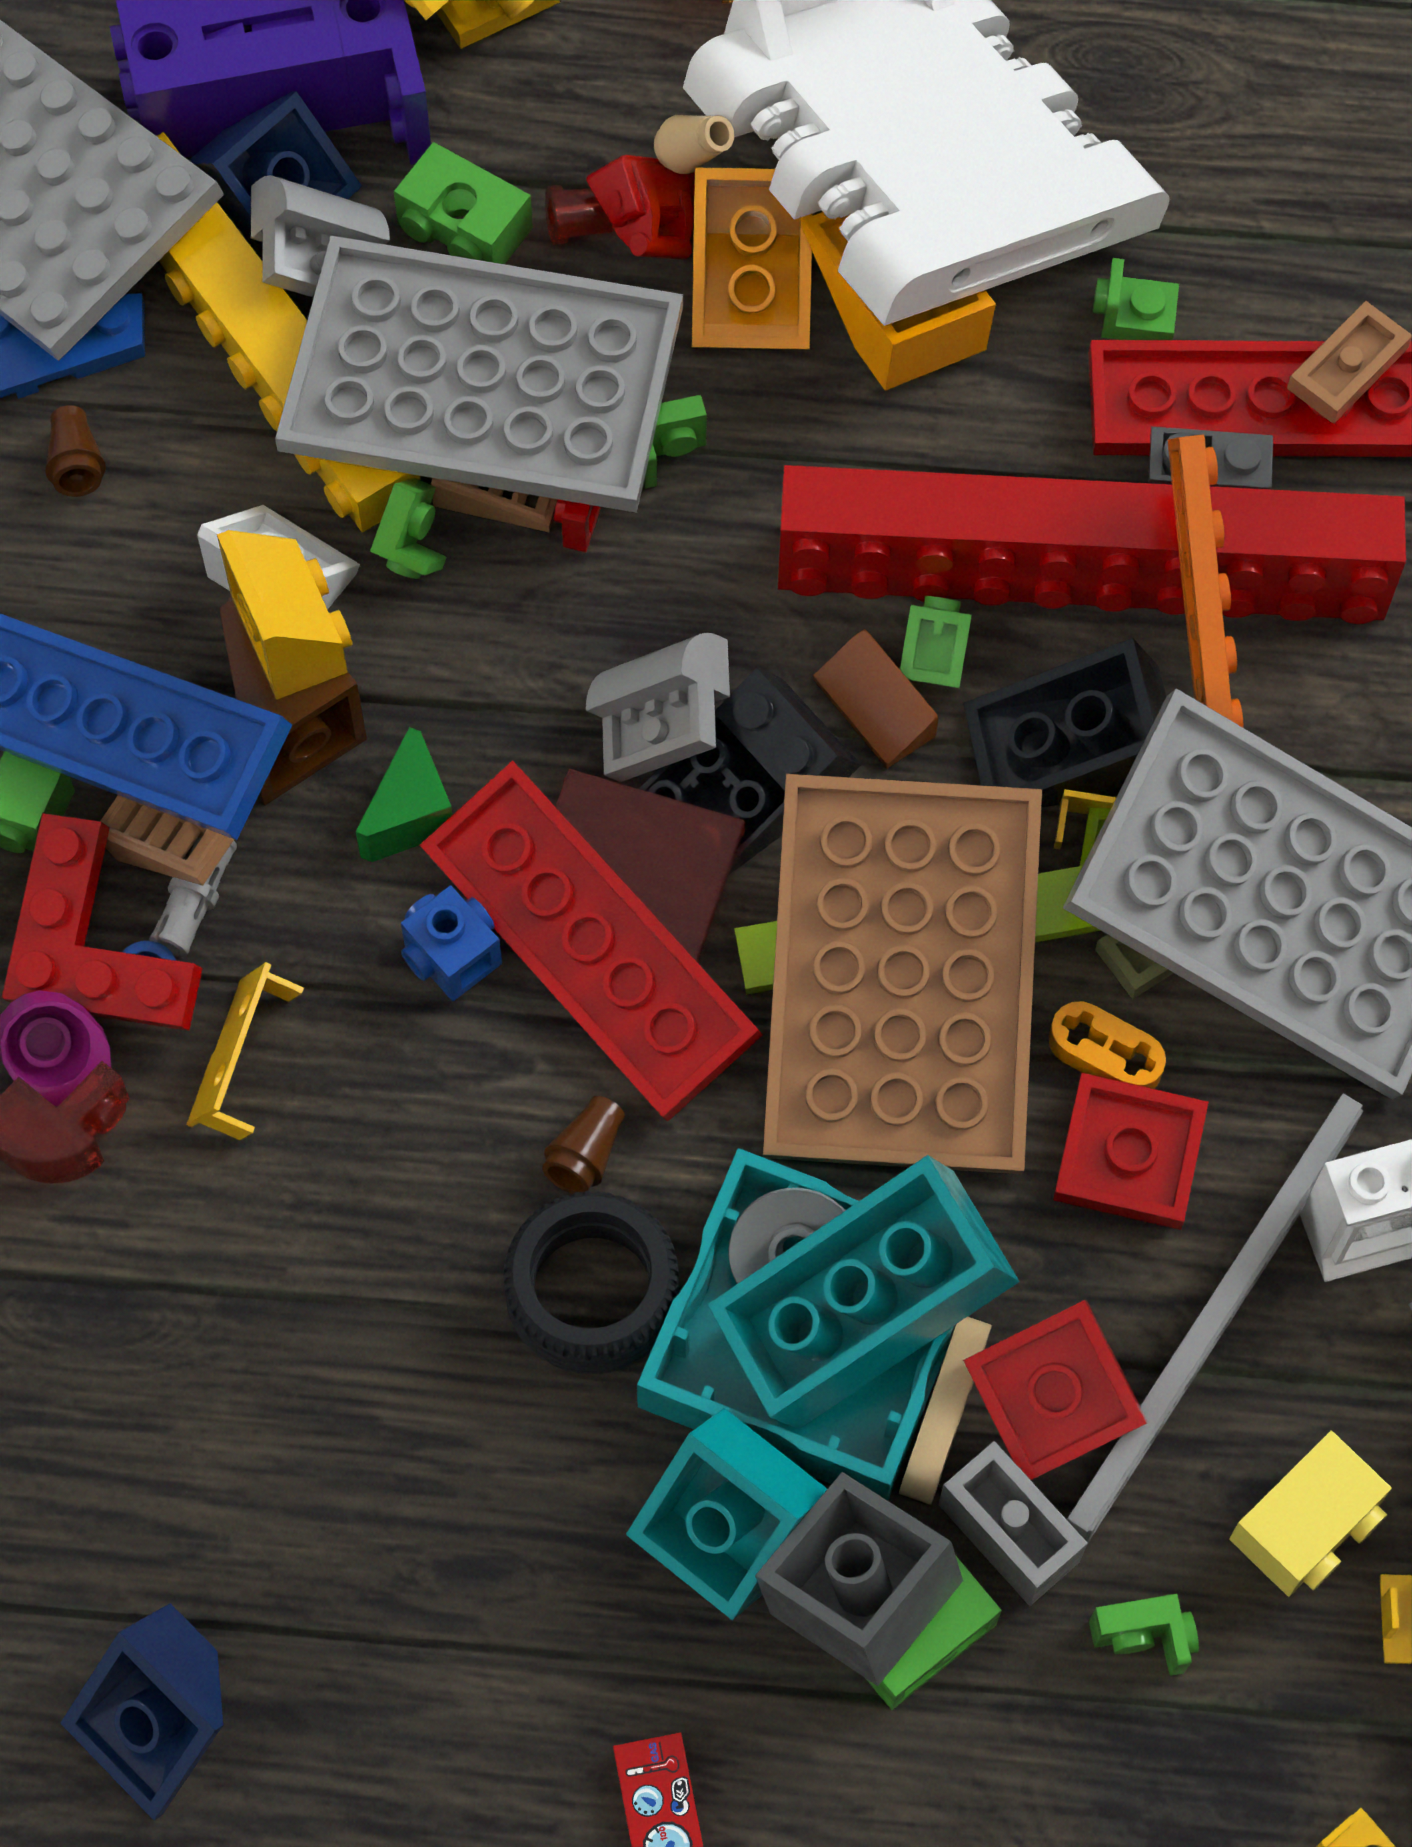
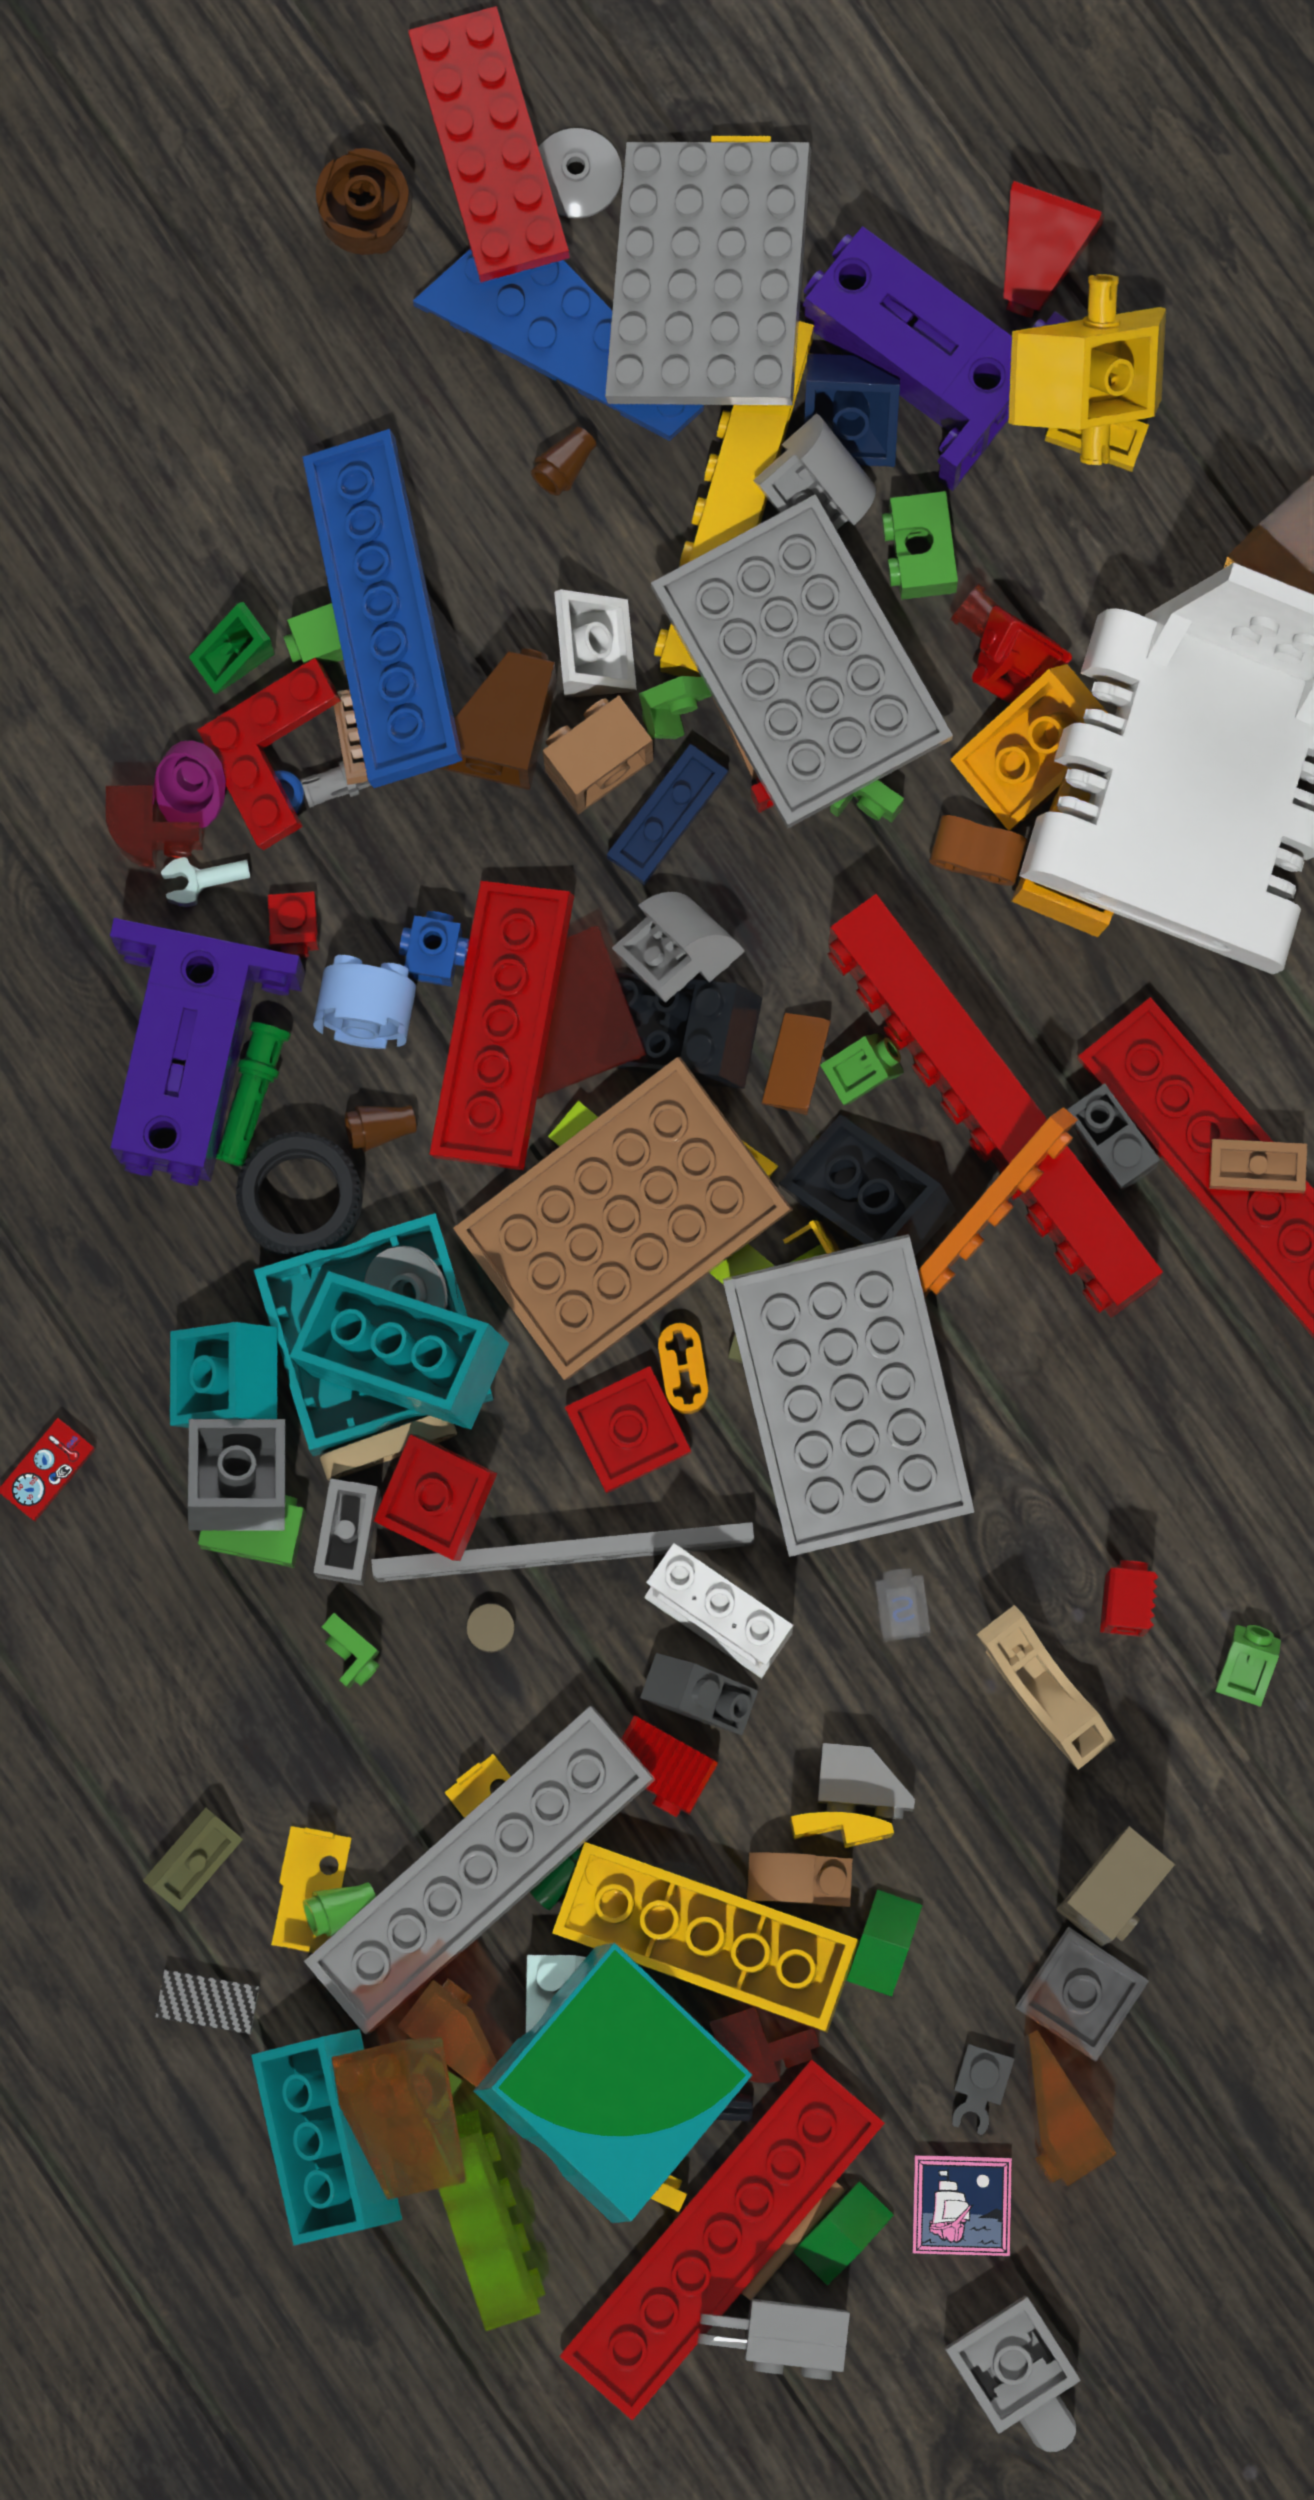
camera: 55 degrees right, 15 degrees up
yellow piece [186,962,304,1140] -> none
yellow slope [217,530,353,700] -> none
green slope [356,727,453,862] -> none
tan cone [654,115,734,174] -> none
bright green bracket [1093,258,1179,340] -> none
light yellow brick [1229,1430,1392,1597] -> none
none -> dark purple brick [110,918,305,1186]
none -> light aqua bar [161,857,251,907]
none -> green pin [215,1021,291,1167]
none -> red bracket [268,891,319,959]
none -> light blue brick [313,955,416,1049]
none -> dark tan tile [467,1604,515,1653]
none -> medium nougat brick [543,696,653,815]
none -> dark blue plate [607,744,728,885]
none -> dark orange axle [929,815,1027,886]

